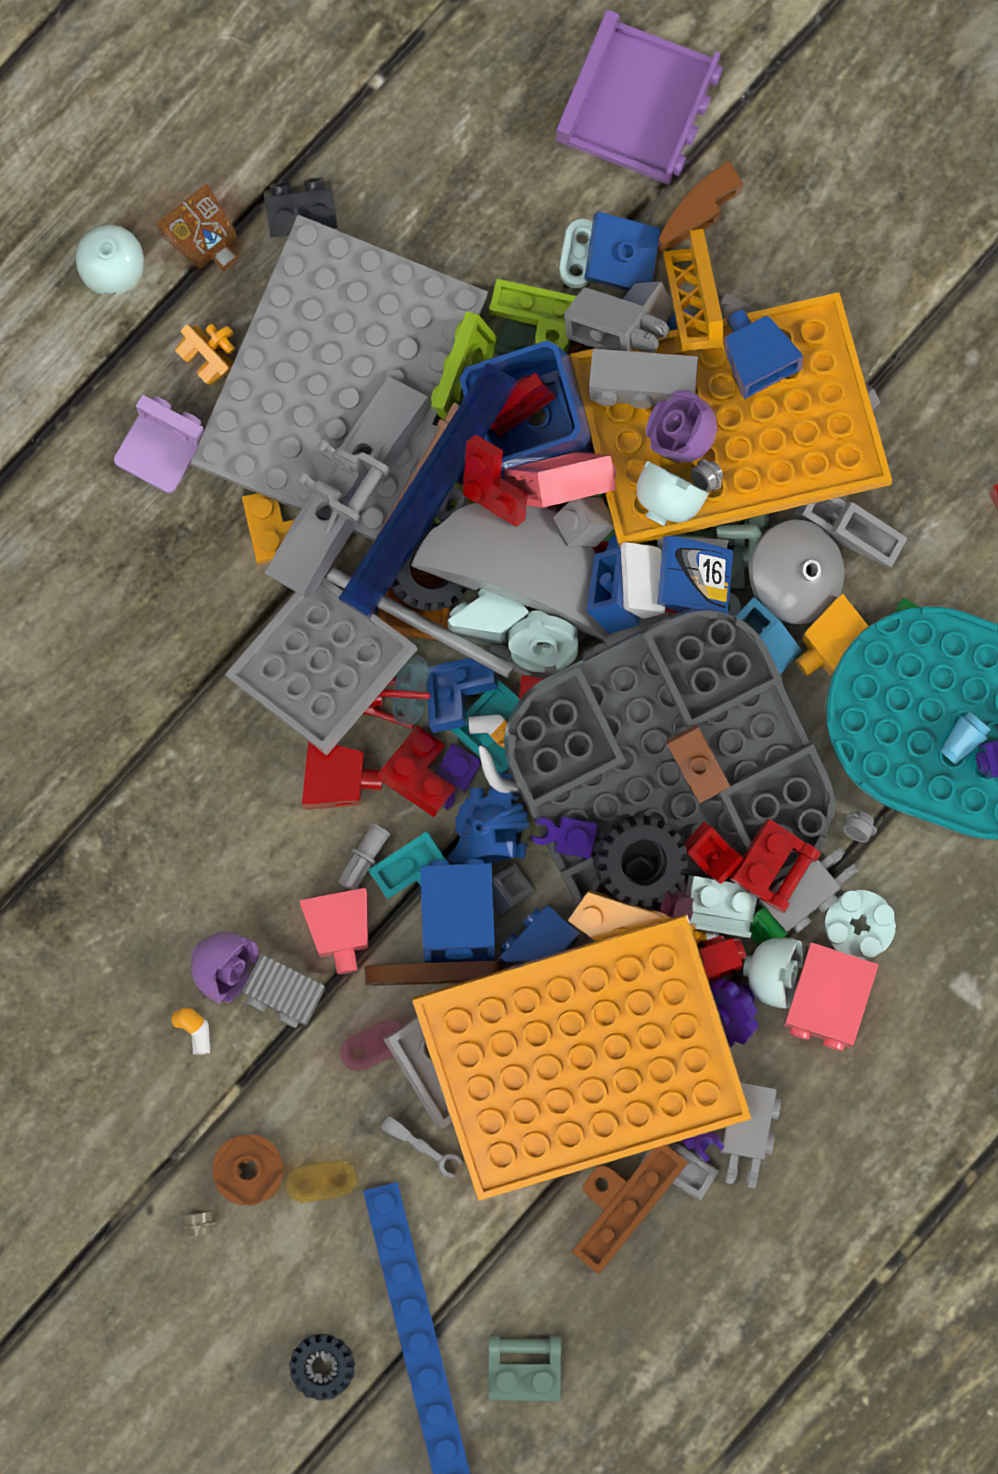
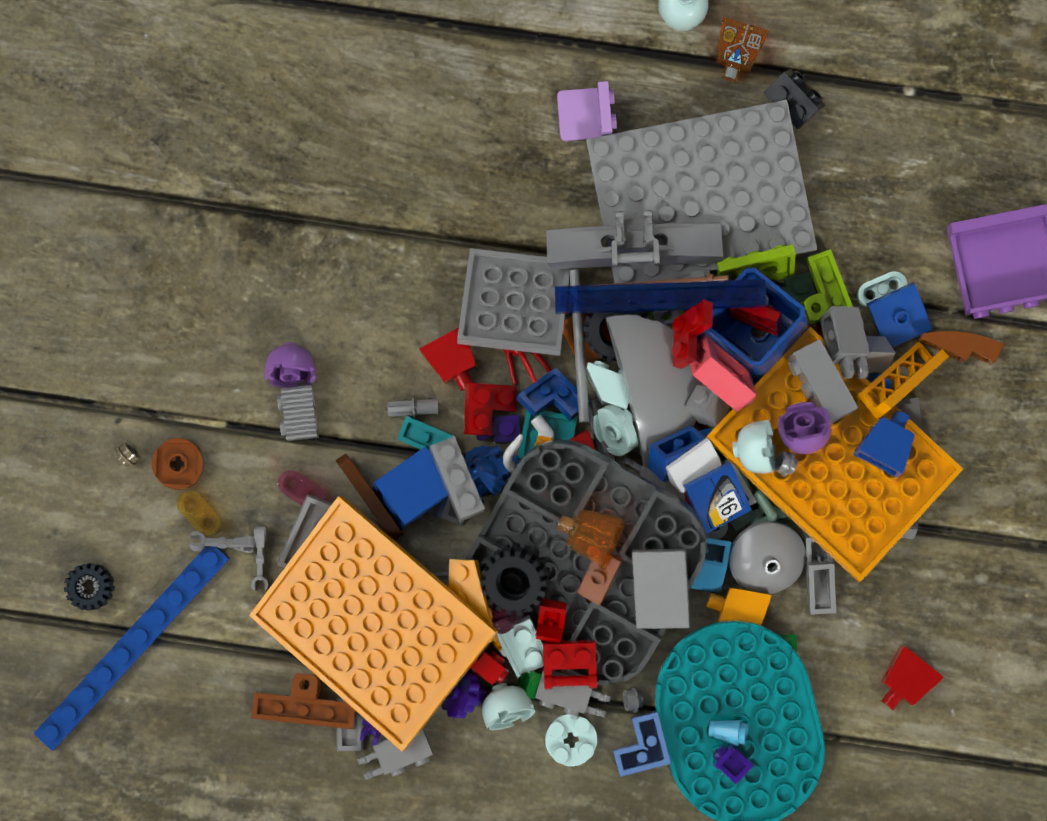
camera: 60 degrees right, 5 degrees up
arm [171,1007,210,1055] -> none
light orange hips [175,324,235,385] -> none
light orange plate [242,493,295,565] -> none
coral torso [300,888,369,974] -> none
clear light blue plate [393,655,430,725] -> none
sand green plate [488,1335,561,1401] -> none
blue slope [500,905,579,965] -> none
dark purple plate [531,816,597,859] -> none
coral panel [783,942,879,1051] -> none
none -> light grey piece [190,531,255,553]
none -> light grey brick [429,437,485,522]
none -> clear orange torso [557,510,625,570]
none -> medium blue brick [612,711,671,777]
none -> light grey tile [632,549,690,629]

